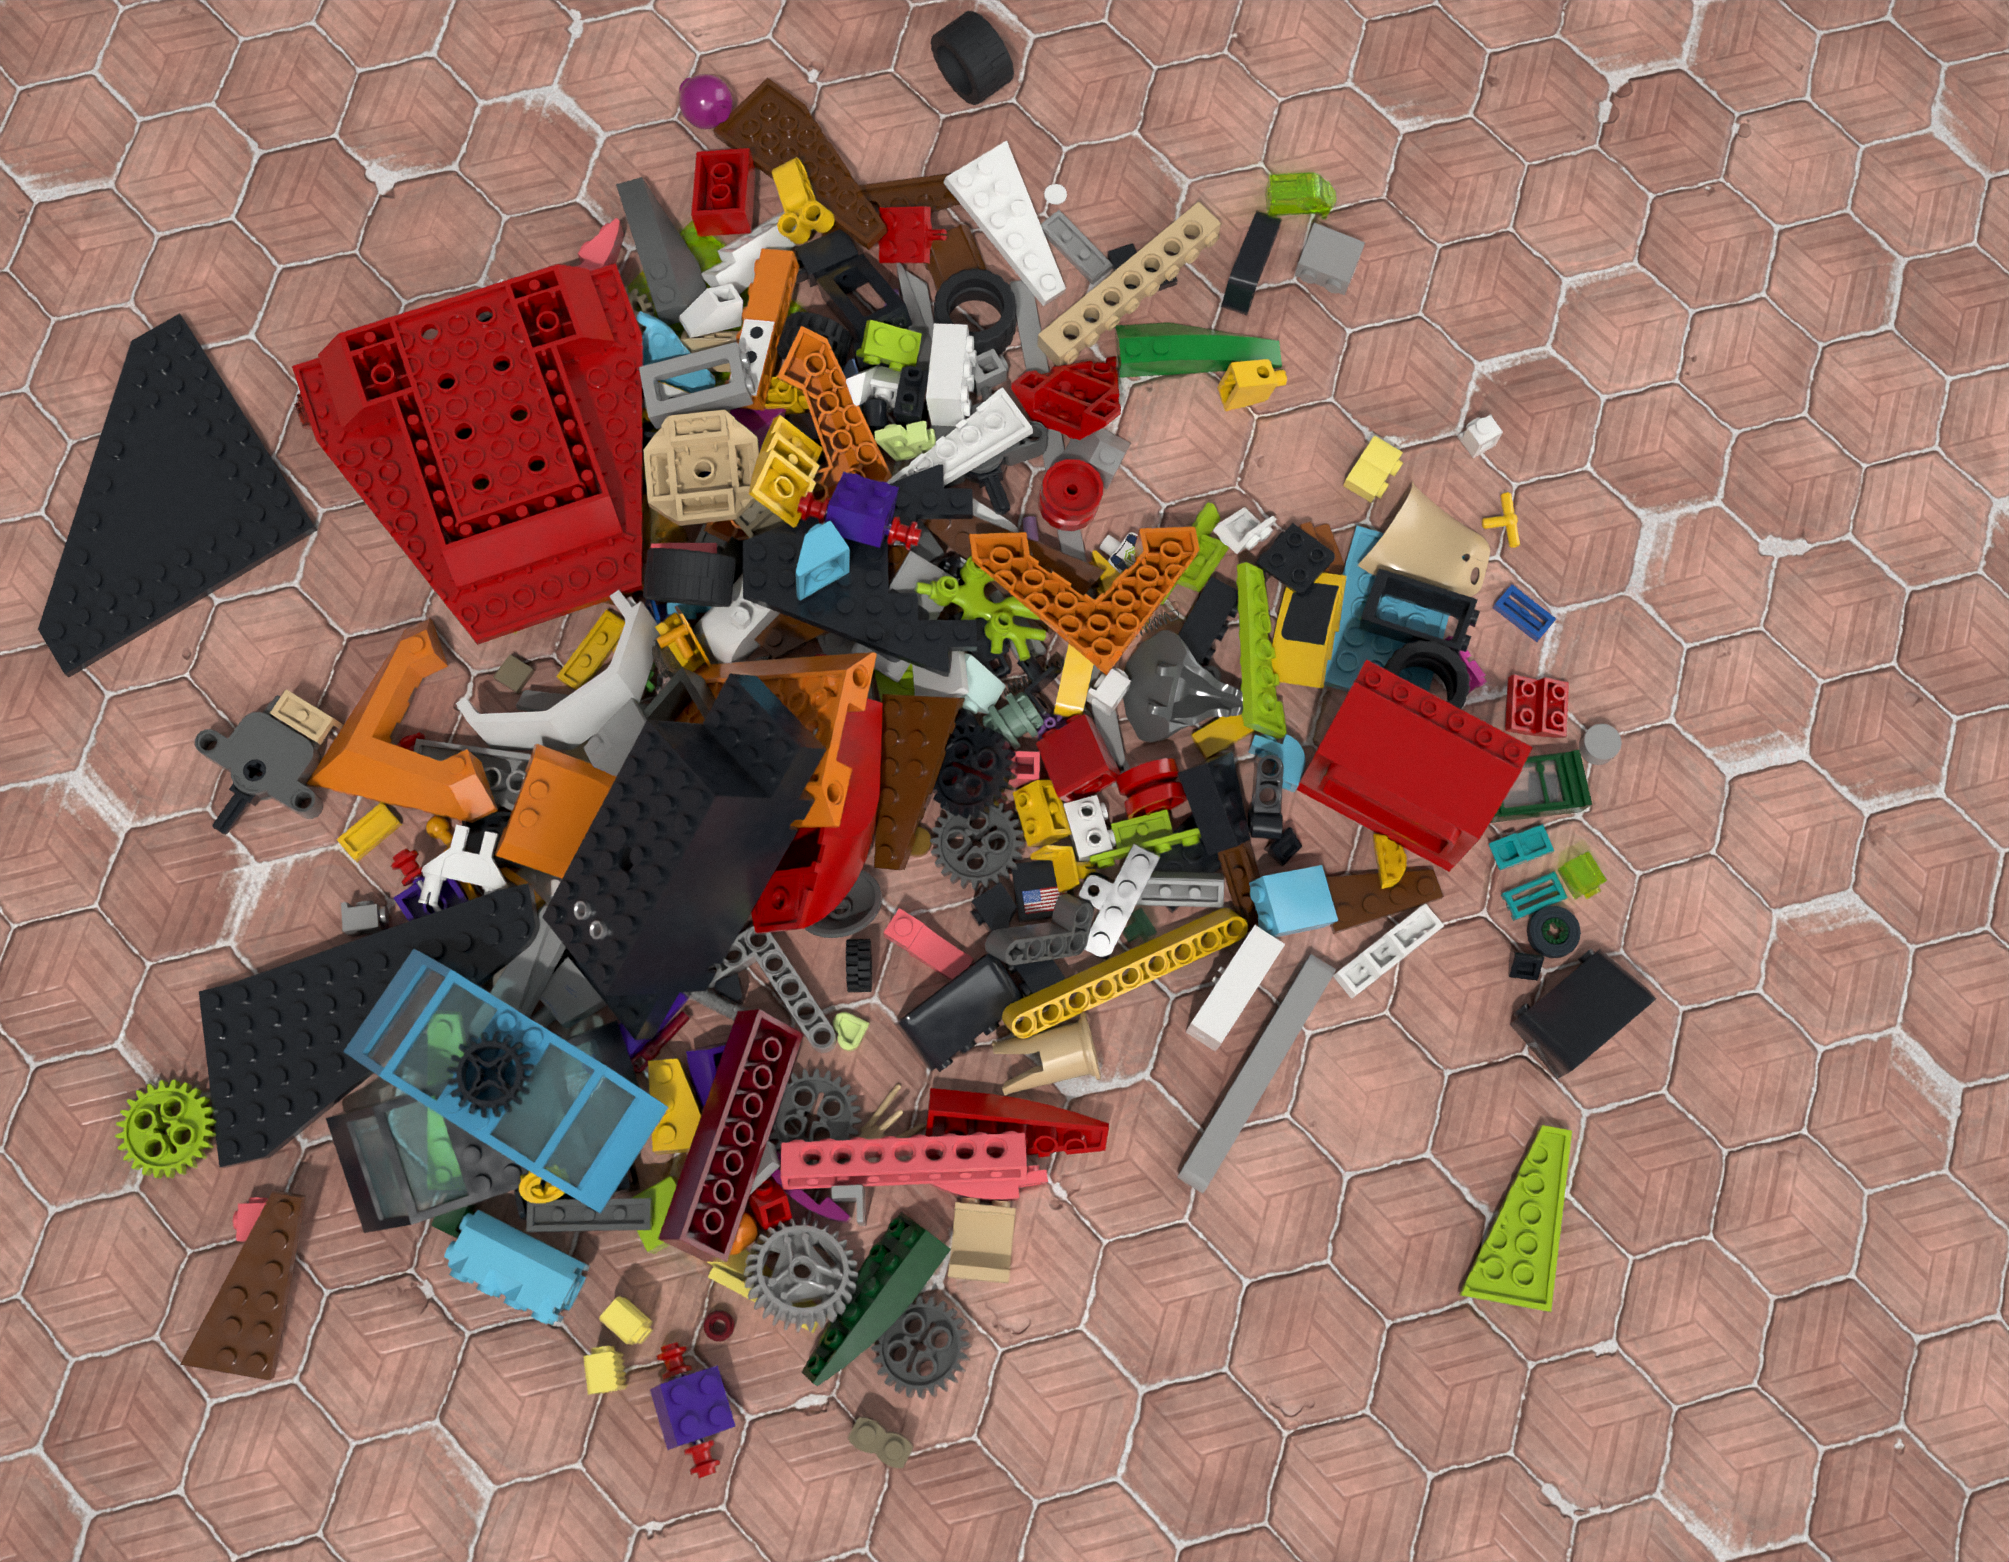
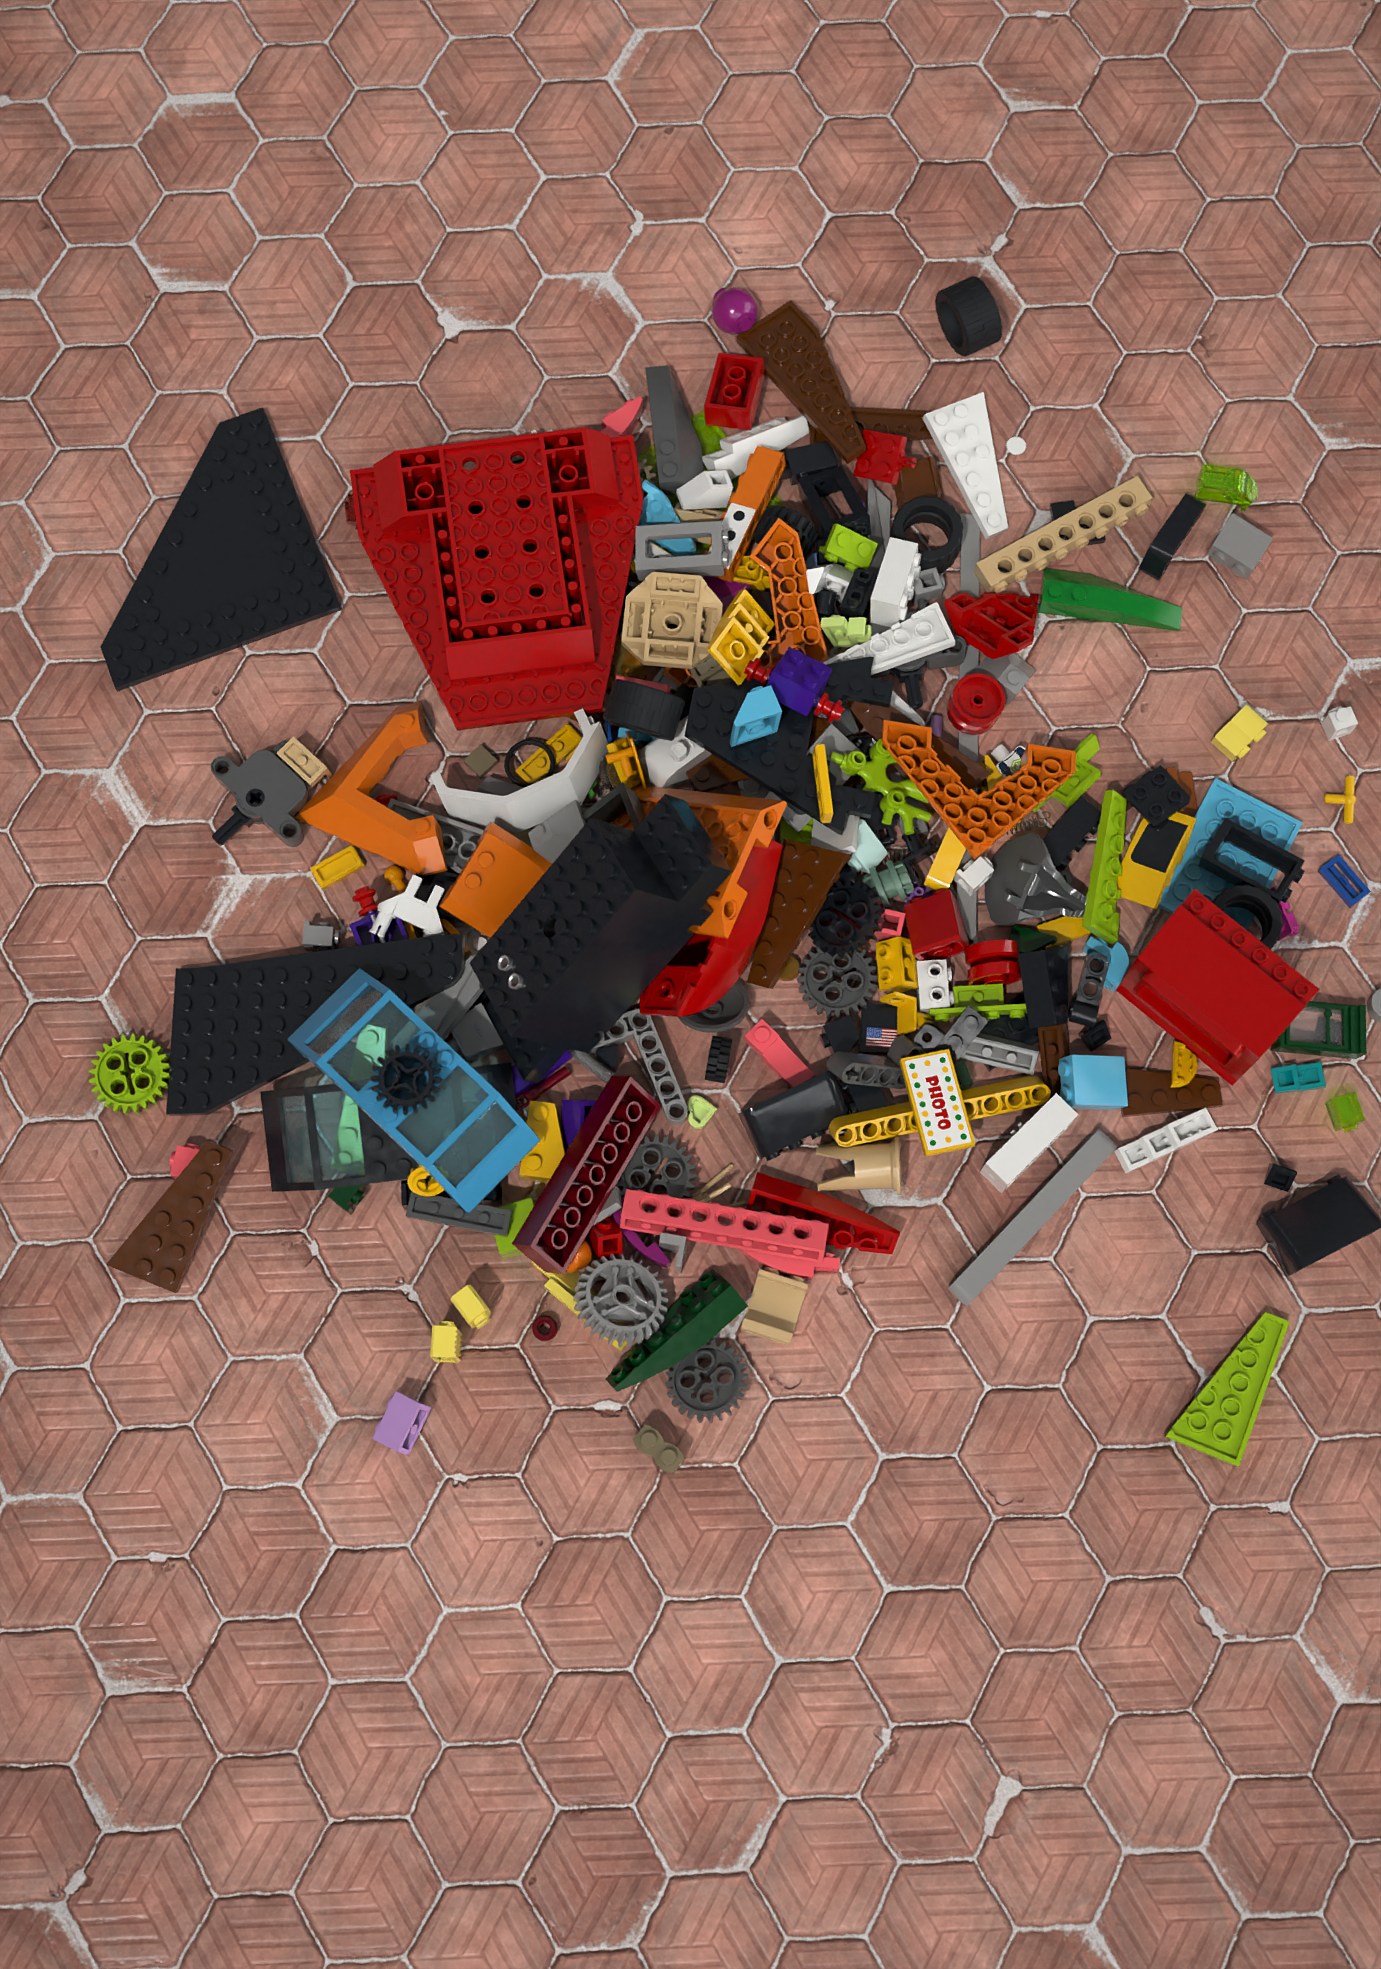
camera: 15 degrees right, 0 degrees up
medium azure brick [444,1210,590,1325] -> none
dark purple brick [650,1342,736,1479] -> none
yellow piece [772,157,834,245] -> none
light grey tile [1040,210,1113,285] -> none
white bracket [1213,507,1277,554] -> none
yellow torso [1217,359,1287,411] -> none
tan piece [1358,482,1490,597] -> none
teal tile [1501,872,1568,921] -> none
red slope [1505,674,1569,738] -> none
black bush [1527,906,1581,959] -> none
none -> lavender brick [373,1391,431,1455]
none -> black tyre [504,740,555,788]
none -> yellow tile [812,744,833,823]
none -> tile [899,1049,975,1157]
none -> dark green tile [1008,926,1057,954]

